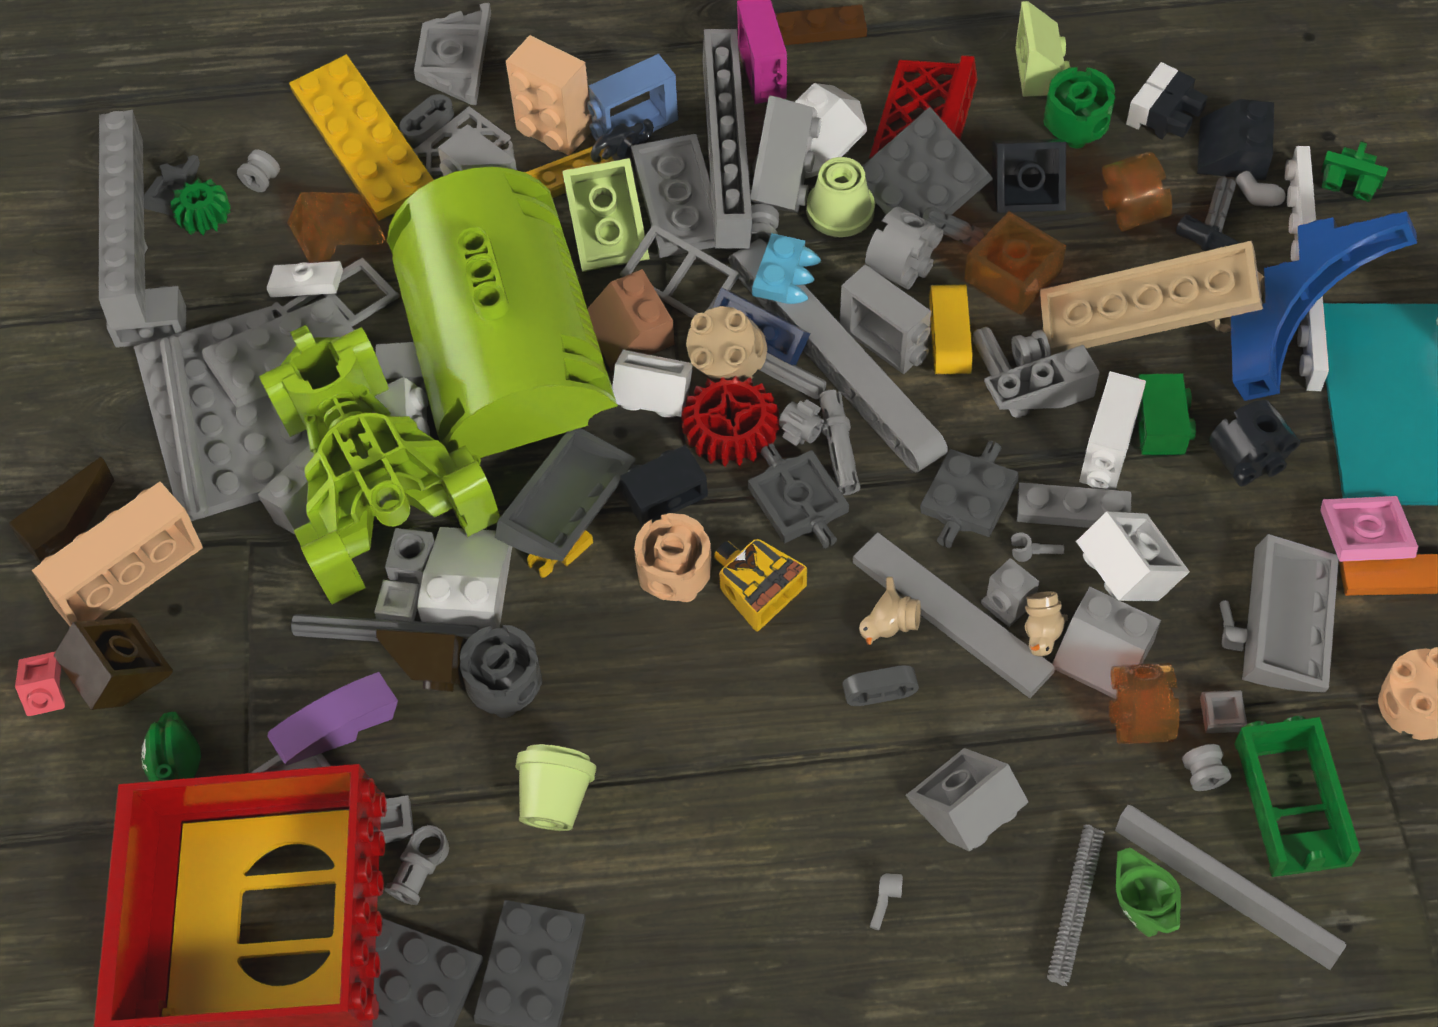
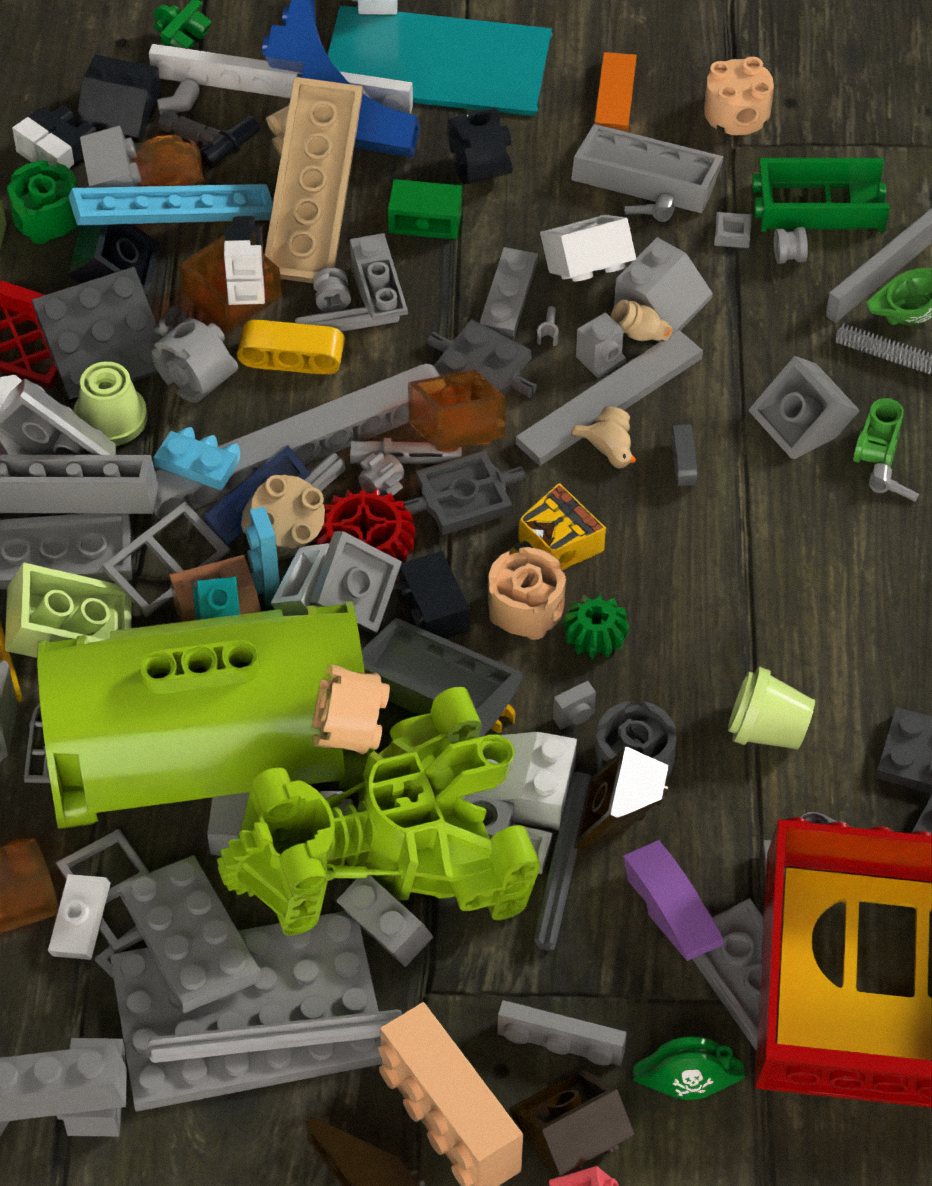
camera: 85 degrees left, 5 degrees down
light grey window [840,264,931,374] -> none
white window [1079,371,1146,490] -> none
clear orange brick [1109,663,1179,744] -> none
bright pink plate [1320,496,1418,562] -> none
none -> medium azure plate [68,184,273,225]
none -> light grey slope [80,126,142,188]
none -> teal brick [191,577,240,620]
none -> white hips [224,216,265,305]
none -> medium azure plate [245,506,280,608]
none -> light grey plate [309,531,402,633]
none -> light nougat brick [312,664,390,755]
none -> clear orange brick [408,369,506,452]
none -> light grey plate [498,1000,627,1066]
none -> light grey plate [553,681,596,730]
none -> green gear [563,593,629,660]
none -> bright green piece [853,398,903,467]

